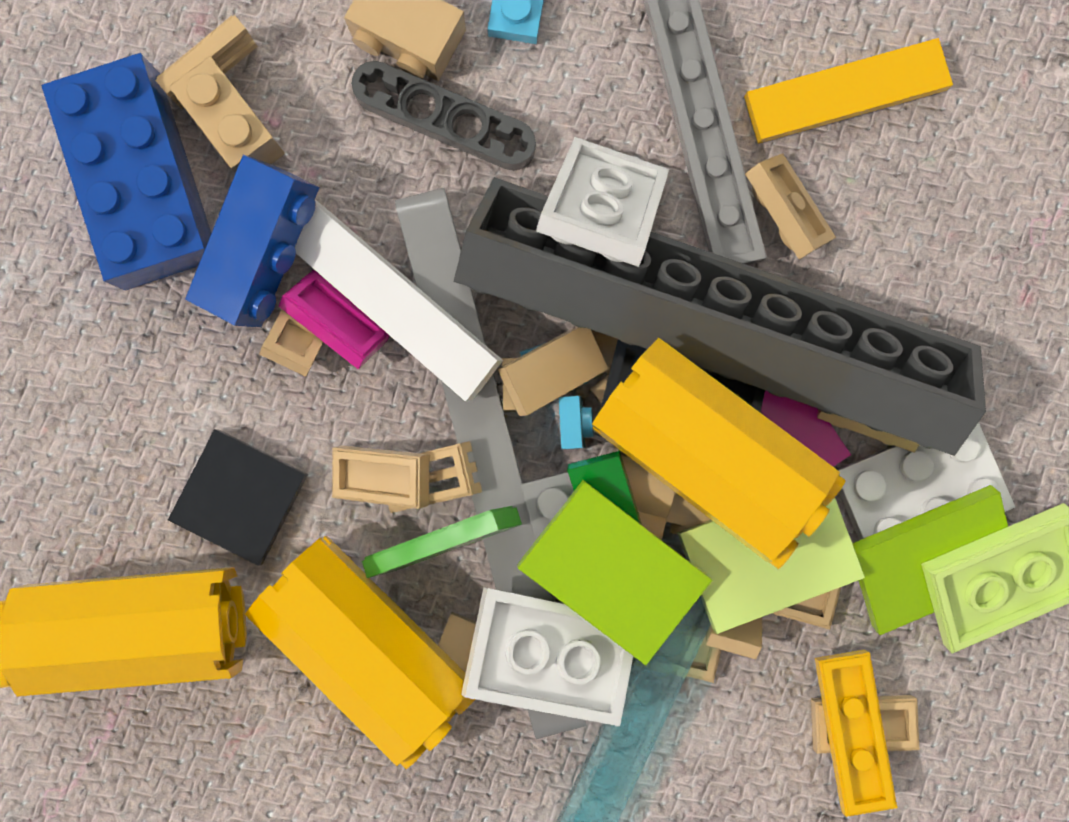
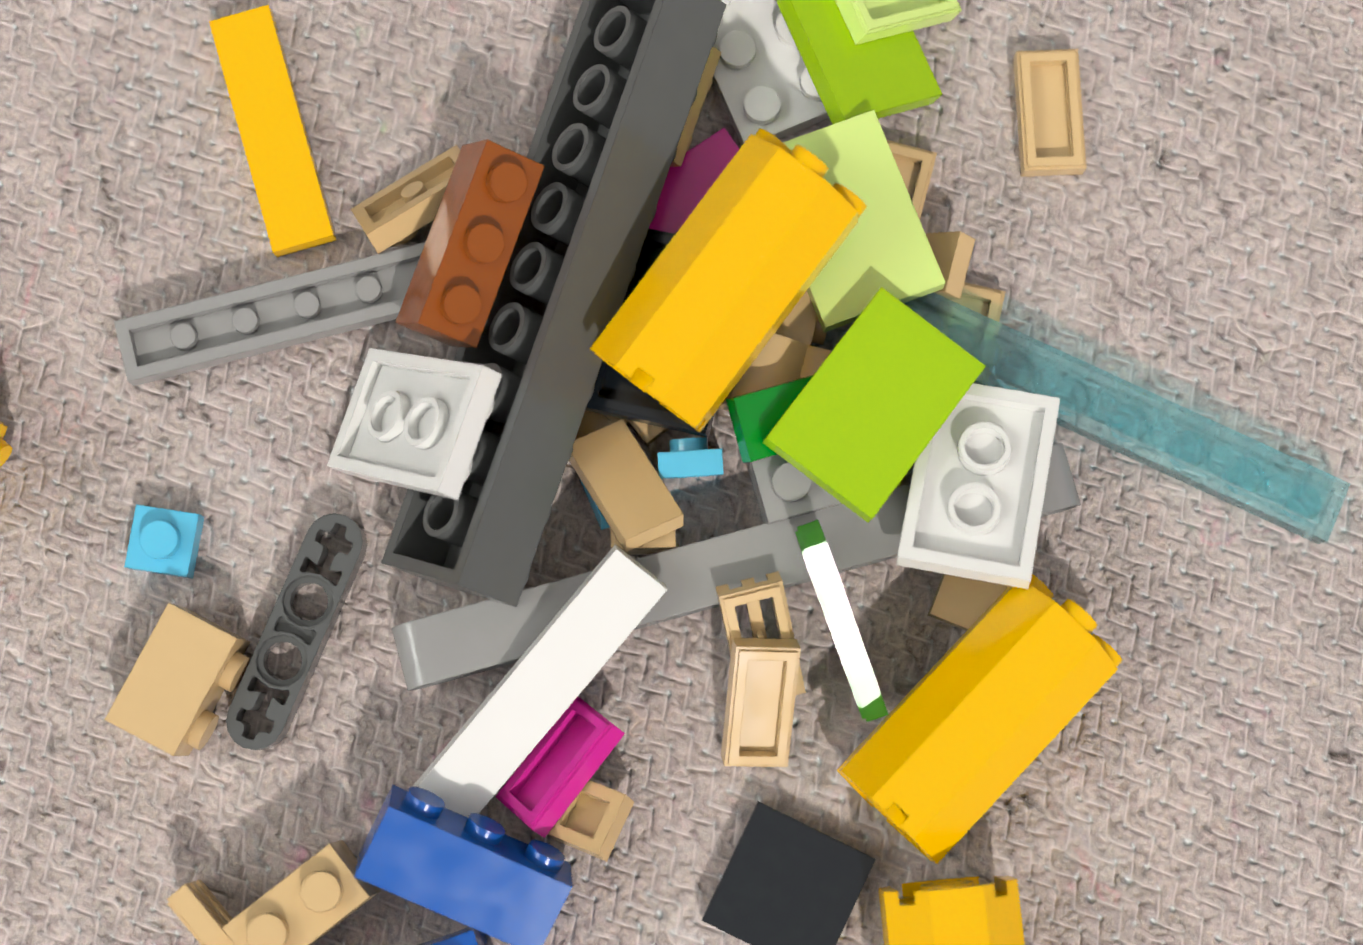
camera: 85 degrees left, 5 degrees down
yellow tile [814,649,897,817] -> none
none -> dark orange brick [395,139,544,348]

